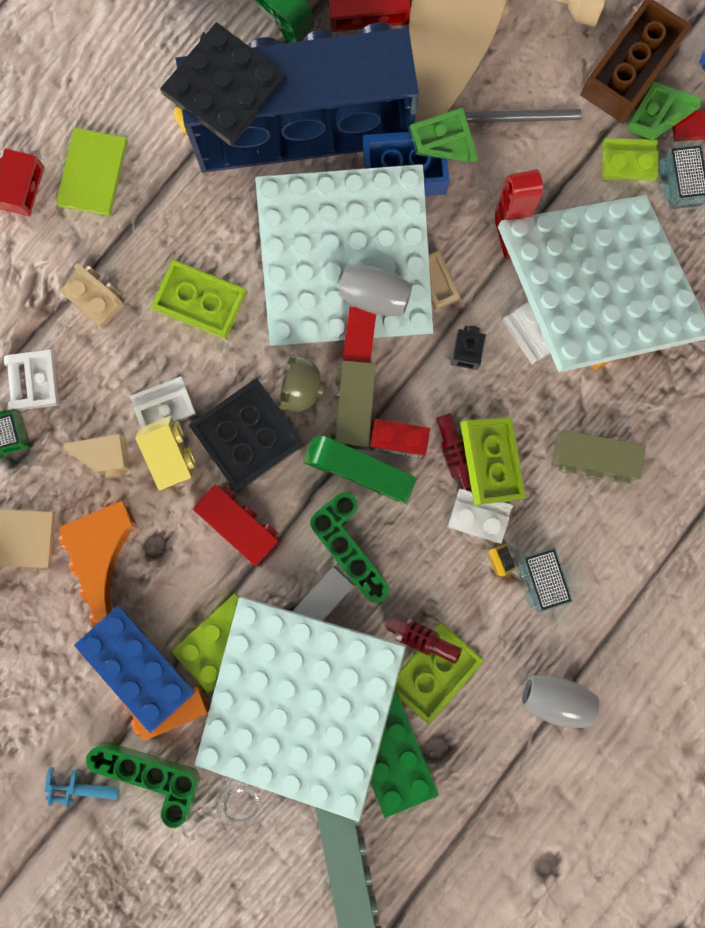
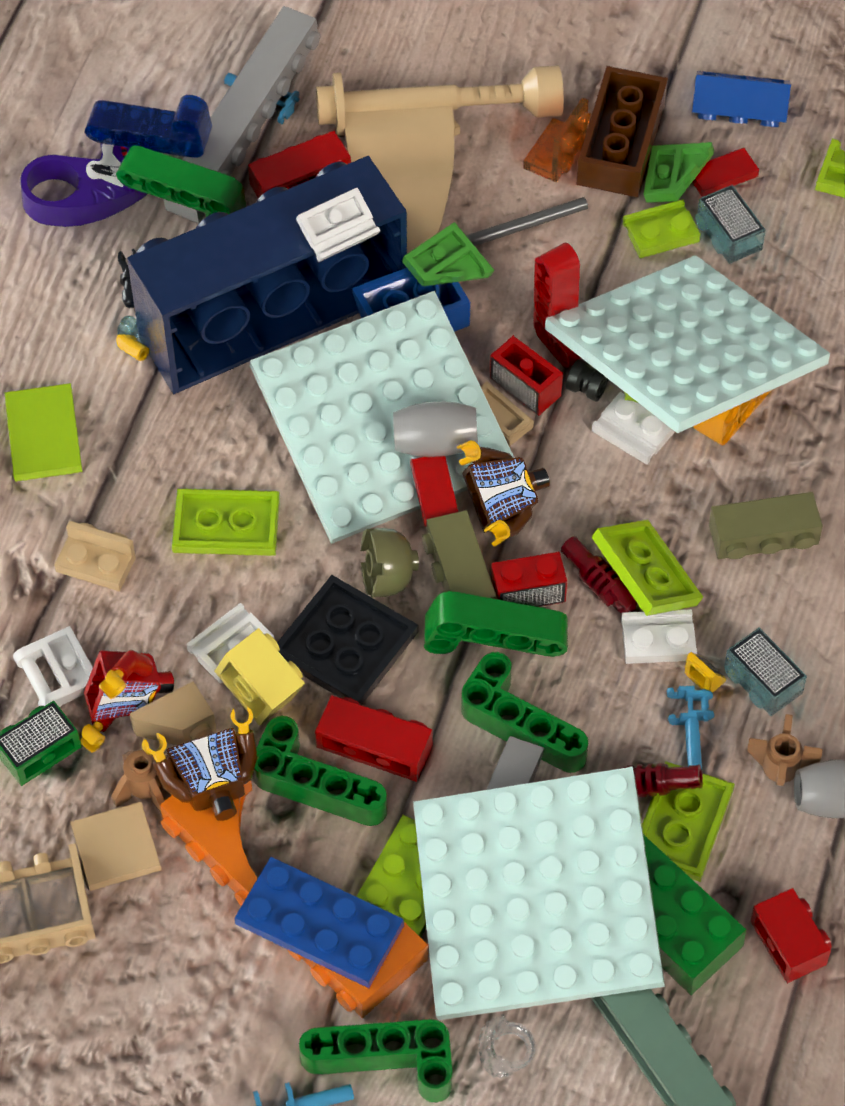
camera: 20 degrees left, 25 degrees down
black plate [160,22,287,146] -> none
black brick [451,326,486,370] -> none
none -> torso [81,650,174,753]
none -> medium nougat brick [111,750,165,815]
none -> torso [142,706,257,821]
none -> green beam [253,716,387,826]
none -> white plate [296,187,380,262]
none -> torso [457,440,550,546]
none -> red brick [490,335,563,416]
none -> clear orange bracket [523,97,591,183]
none -> pearl dark grey wheel [565,358,609,402]
none -> dark azure piece [666,686,715,769]
none -> medium nougat brick [747,714,822,786]
none -> red brick [750,888,832,984]

